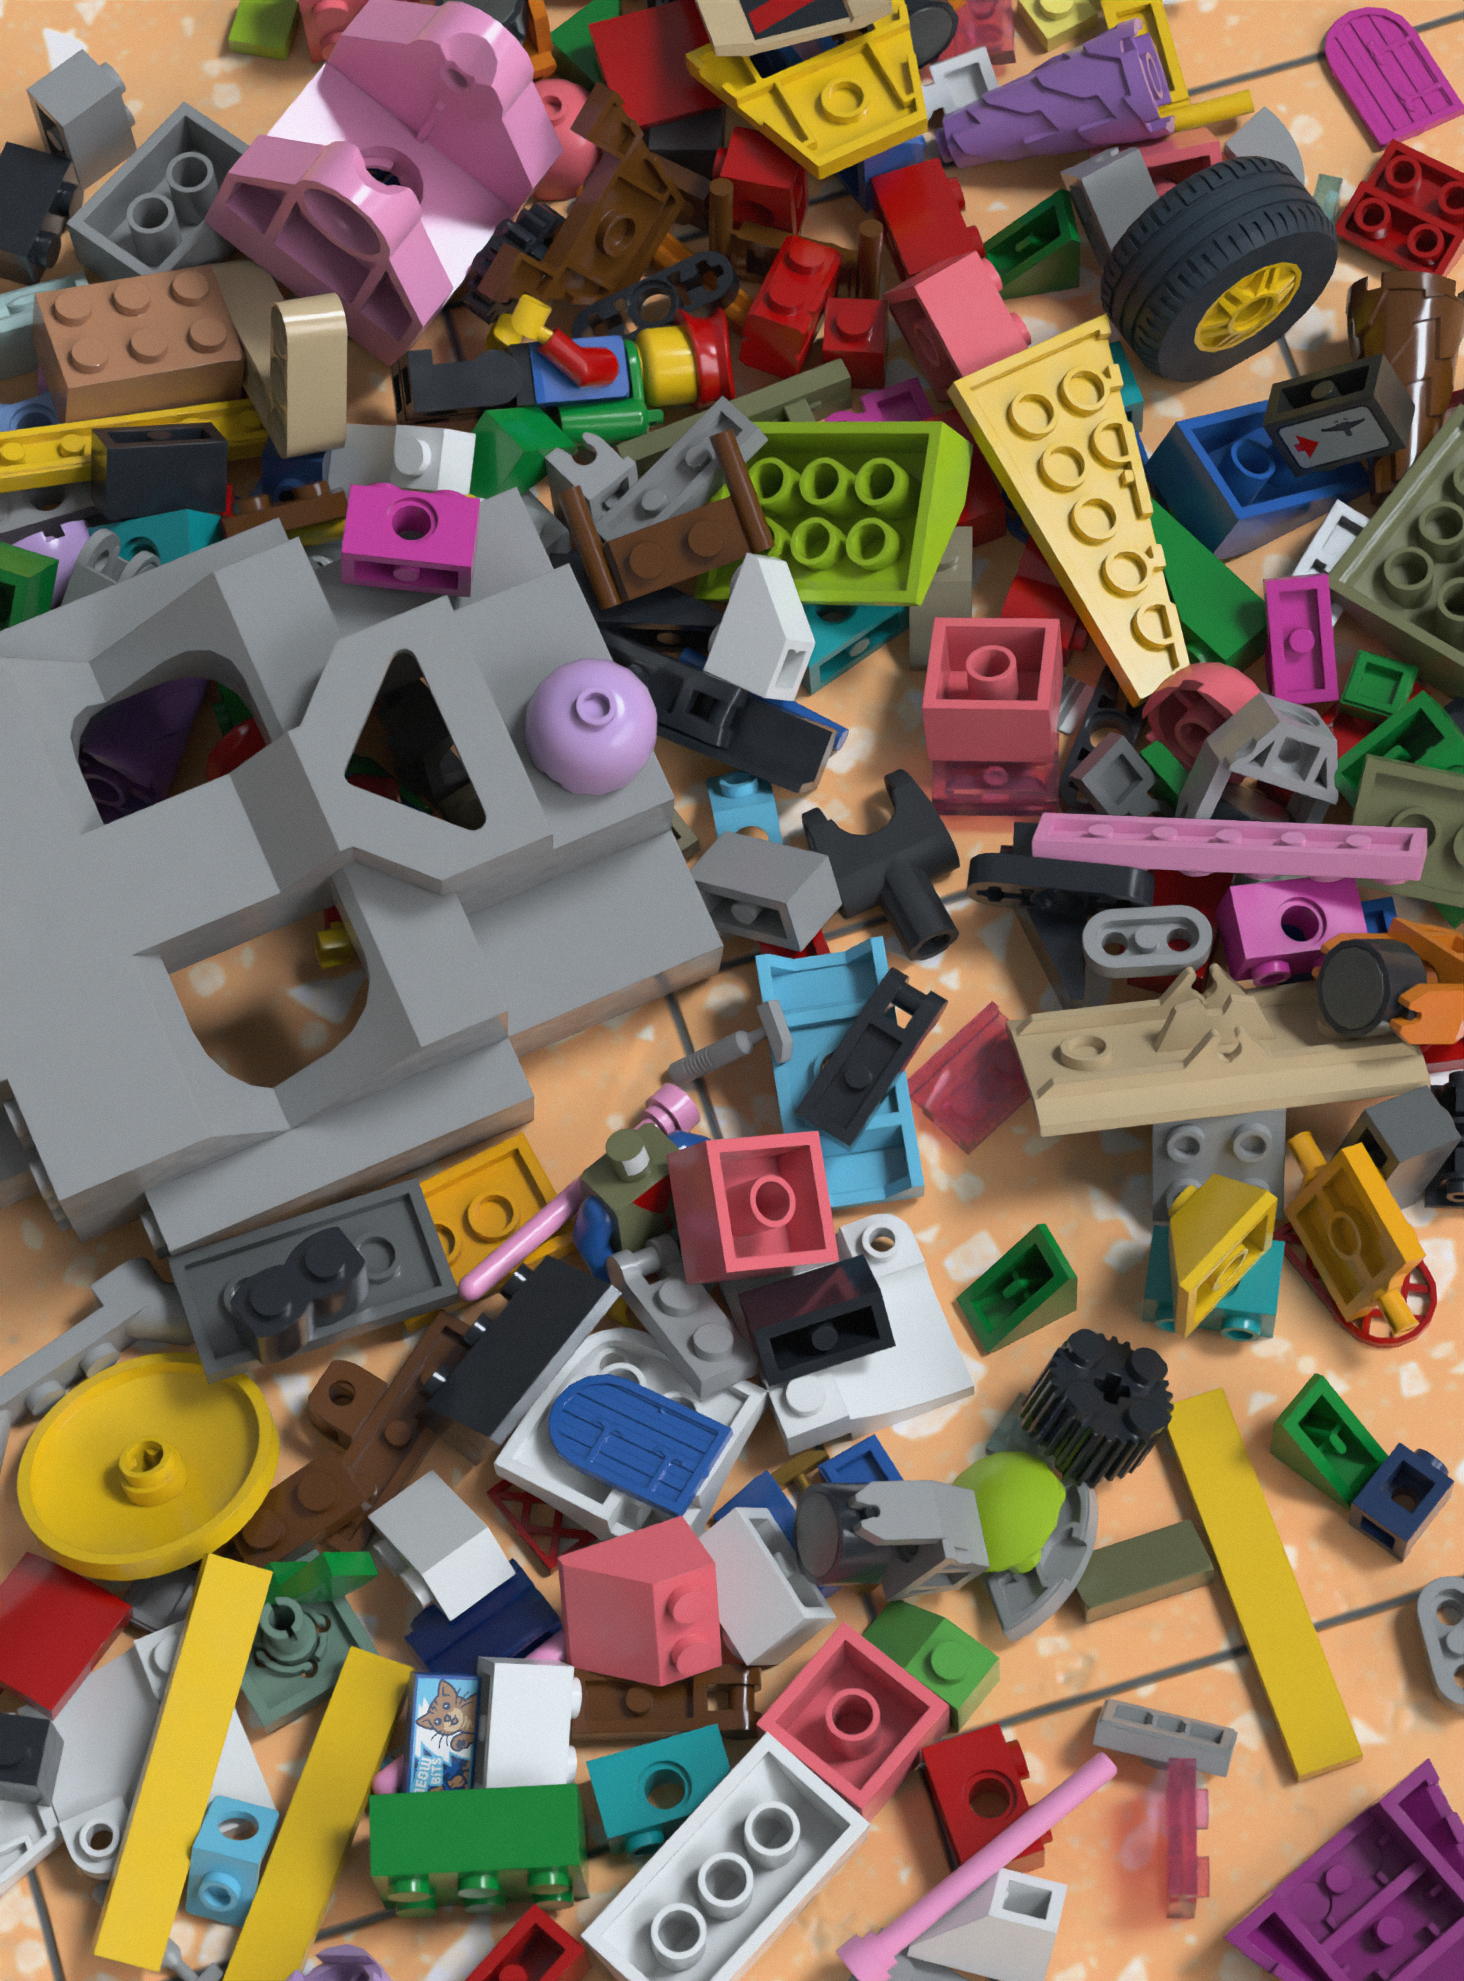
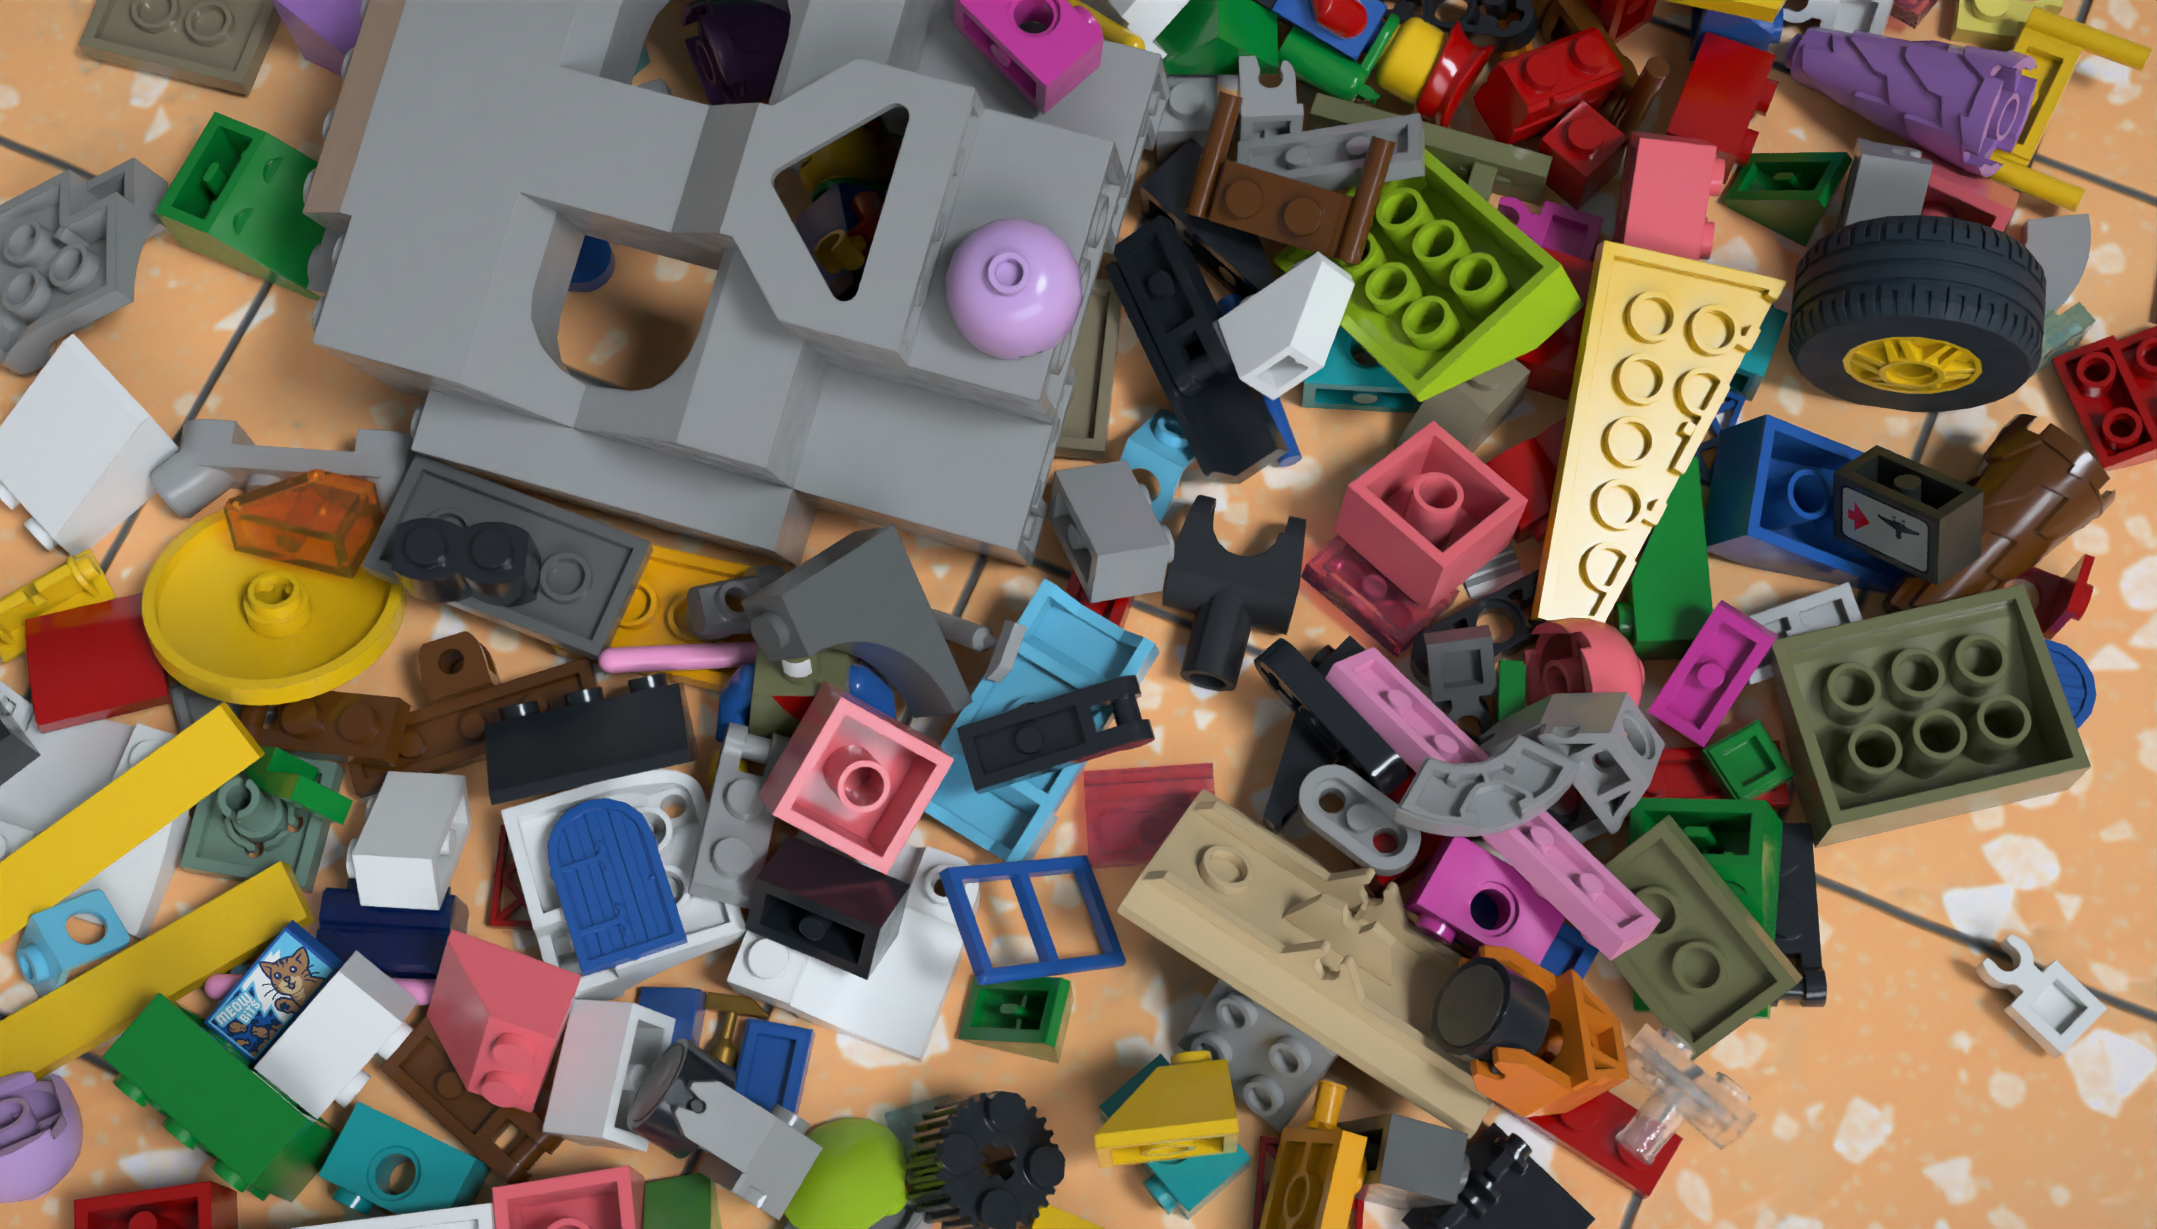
camera: 40 degrees right, 5 degrees up
none -> clear orange slope [223,468,383,579]
none -> flat silver plate [686,565,784,643]
none -> dark grey arch [741,525,973,718]
none -> blue window [939,855,1126,985]
none -> light grey tile [1394,734,1581,837]

